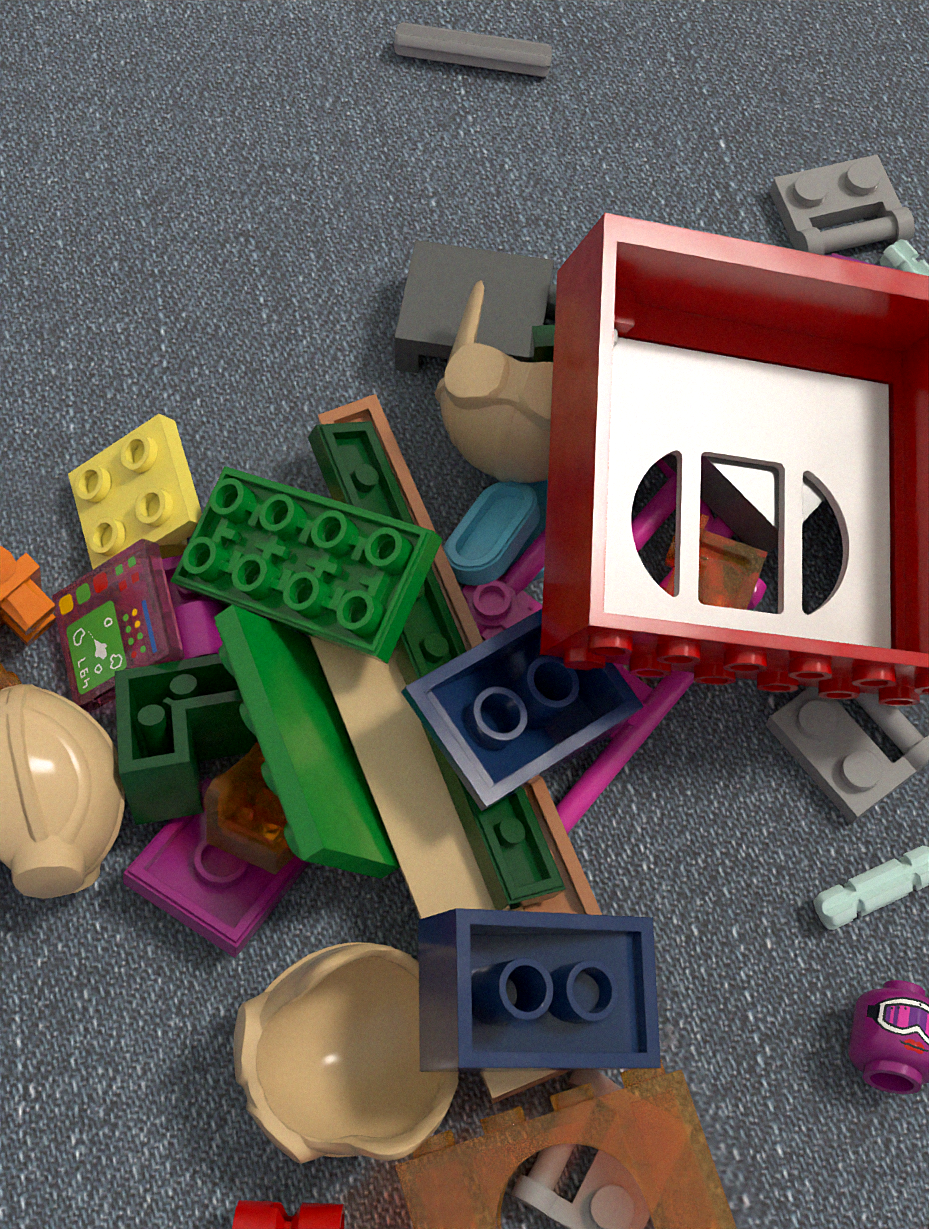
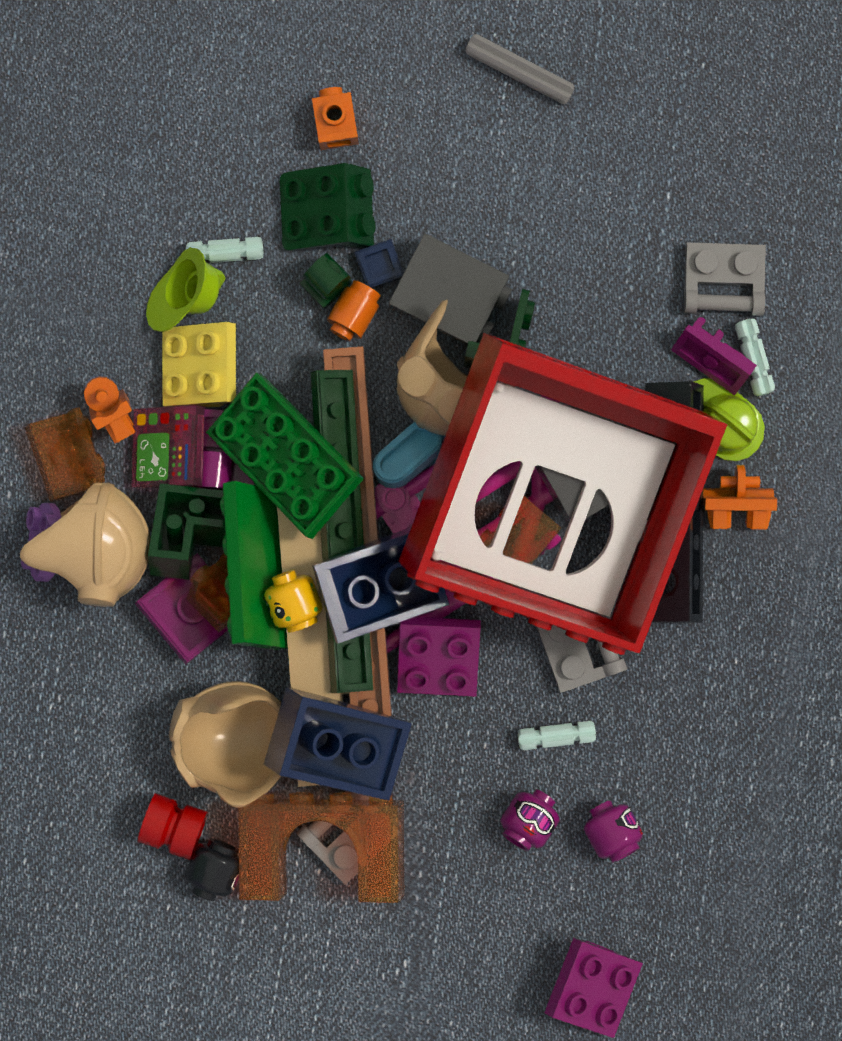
camera: 20 degrees right, 20 degrees up
none -> lime piece [146,247,225,332]
none -> light aqua axle [186,237,264,263]
none -> yellow head [264,569,323,633]
none -> dark green bracket [280,163,376,251]
none -> dark green leg [300,253,352,310]
none -> orange brick [312,87,359,150]
none -> orange brick [327,280,381,342]
none -> dark blue tile [354,239,404,289]
none -> magenta plate [397,617,481,697]

